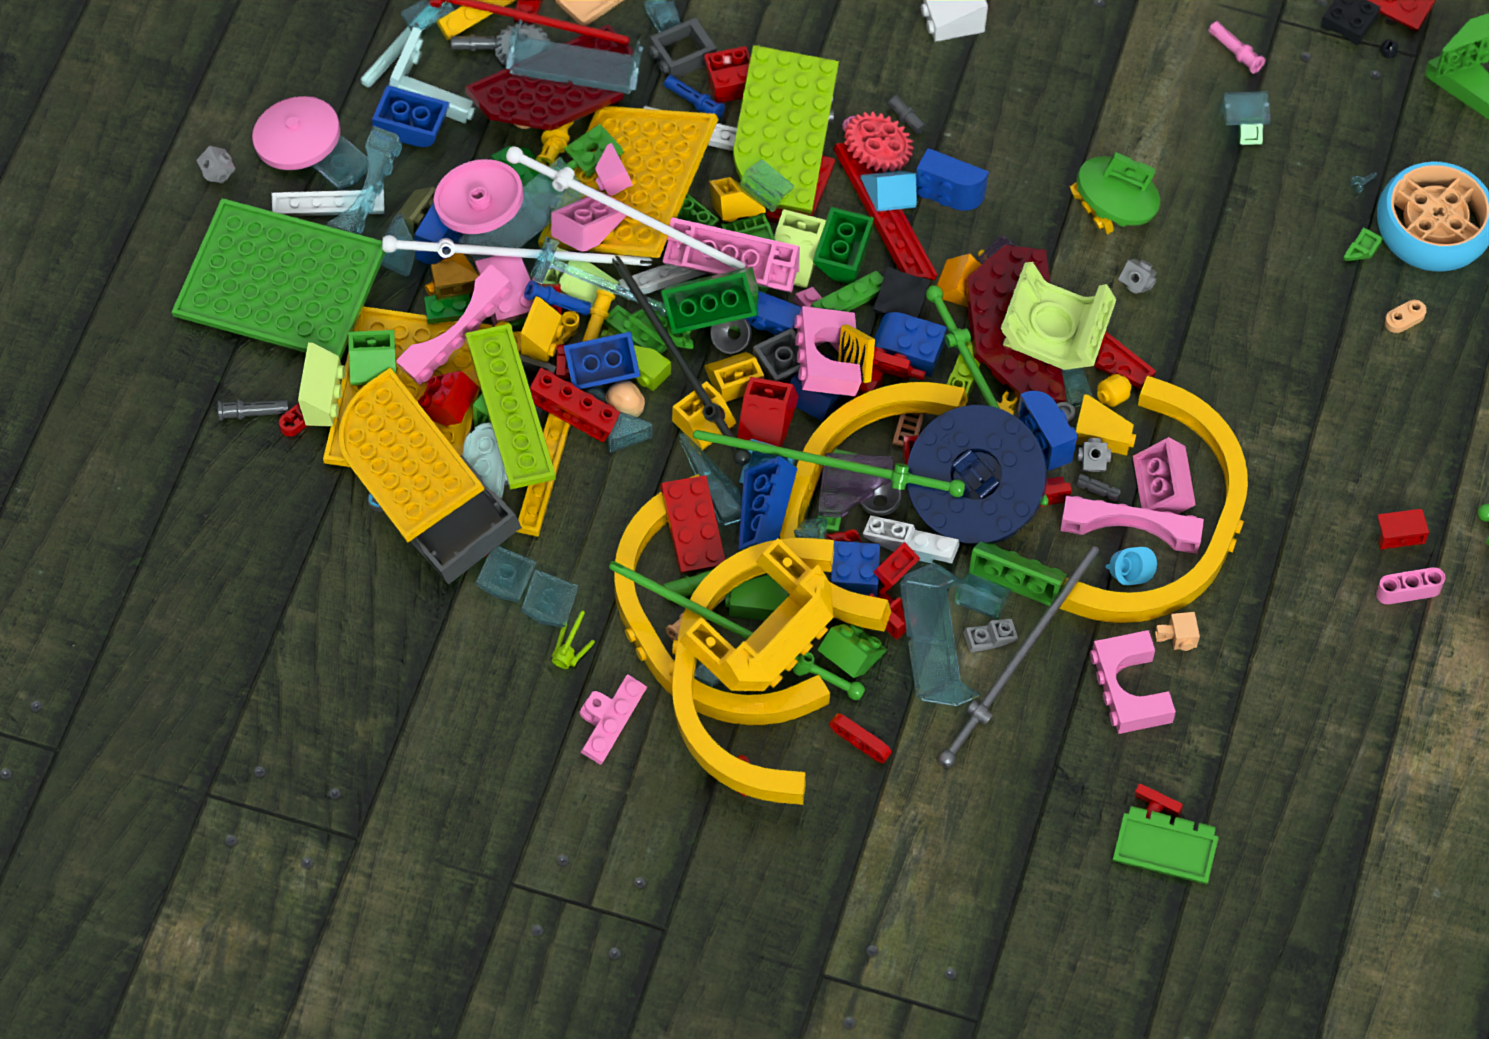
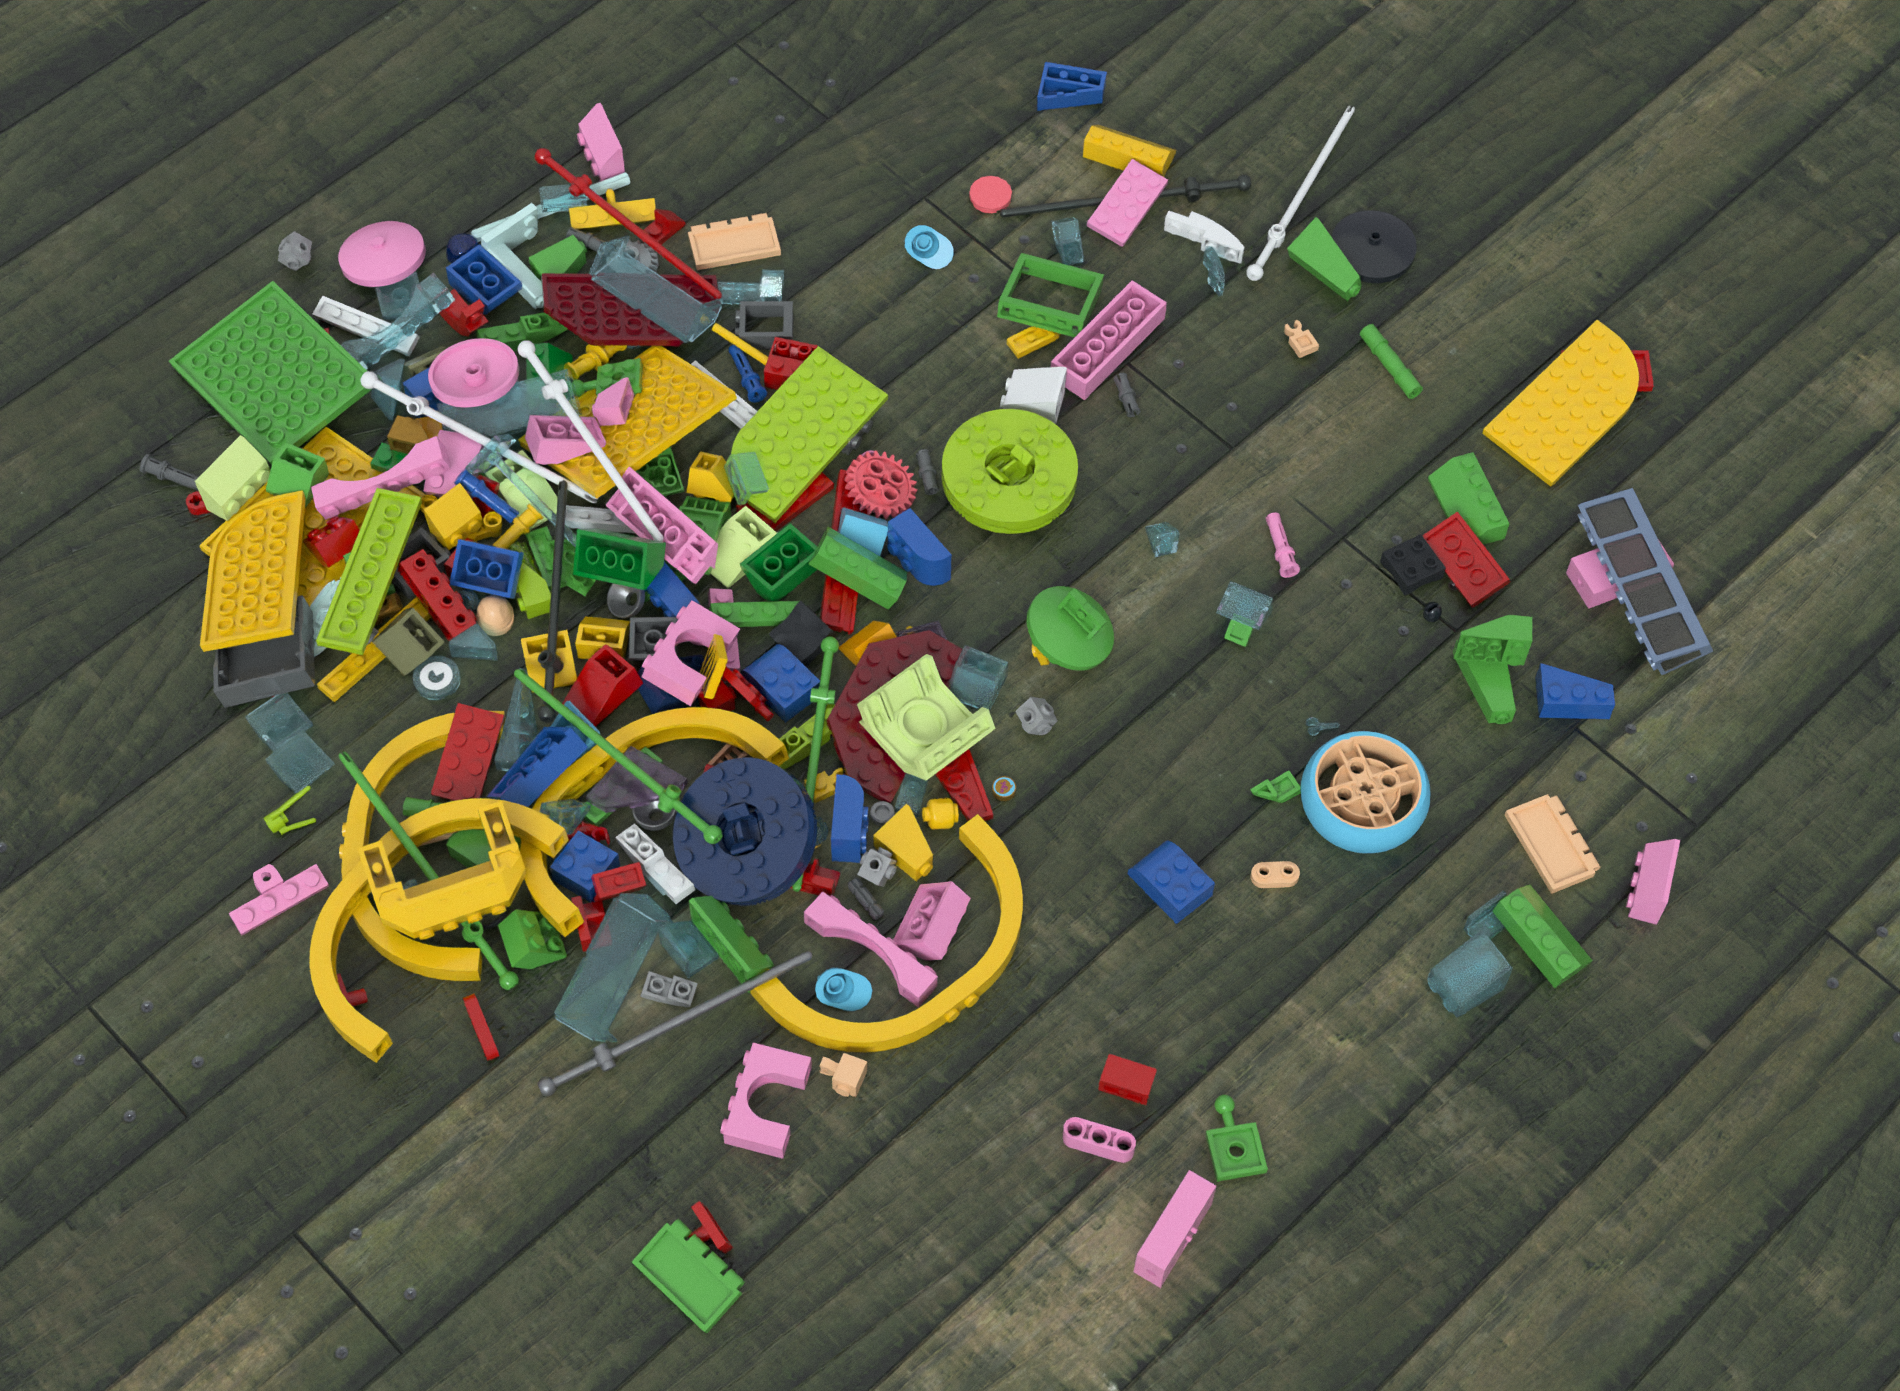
camera: 30 degrees right, 0 degrees up
none -> olive slope [372,608,444,676]
none -> clear light blue tile [413,656,461,700]
none -> red arch [435,289,488,336]
none -> clear blue hair [446,233,479,263]
none -> bright green slope [476,313,567,352]
none -> bright green slope [529,235,587,281]
none -> yellow bar [712,323,768,366]
none -> clear light blue plate [717,281,761,304]
none -> bright green slope [809,527,907,610]
none -> lime piece [942,409,1078,534]
none -> clear light blue slope [948,645,1008,711]
none -> pearl gold tile [992,776,1016,801]
none -> blue brick [1127,841,1215,924]
none -> clear light blue slope [1145,522,1179,557]

